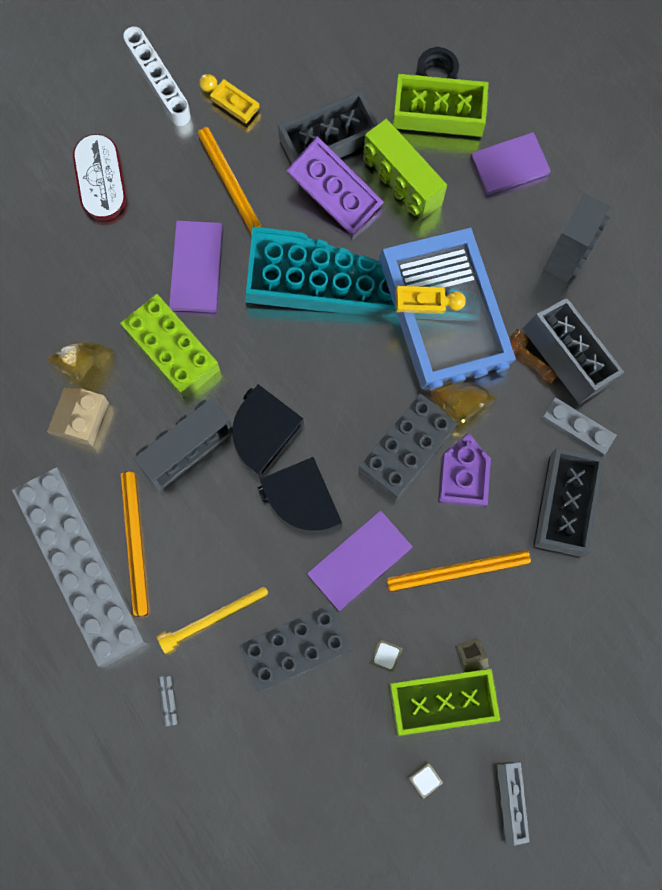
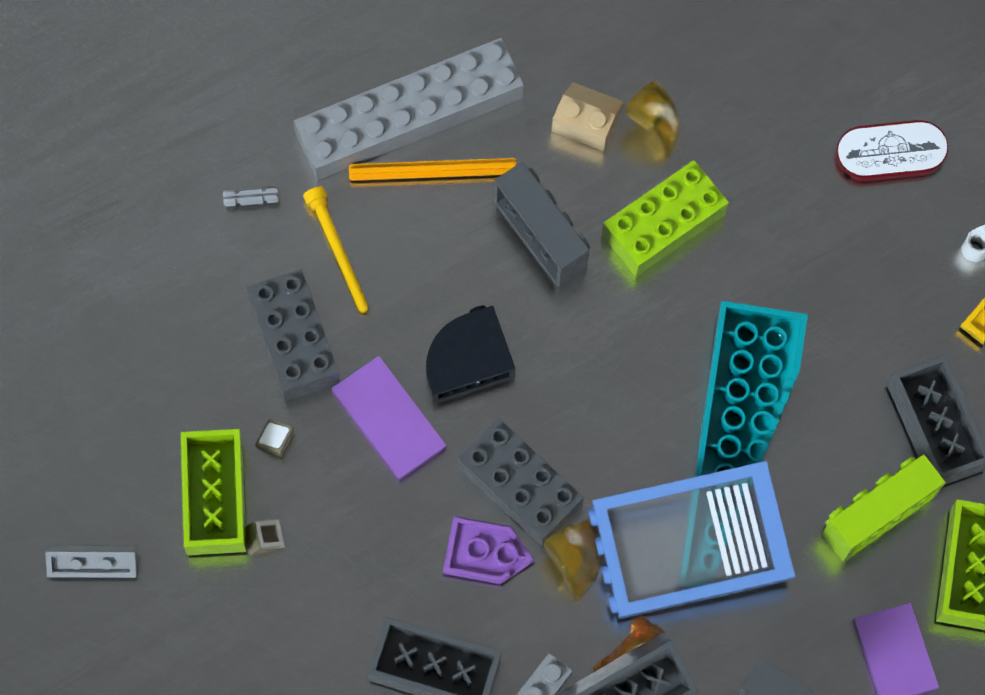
camera: 95 degrees right, 5 degrees down
medium lavender tile [169,221,223,313] -> none
light orange axle [198,127,262,235] -> none
black brick [232,384,304,479] -> none
medium lavender tile [285,136,384,236] -> none
light orange axle [387,550,531,591] -> none
yellow plate [396,286,466,314] -> none
white slope [408,762,443,799] -> none

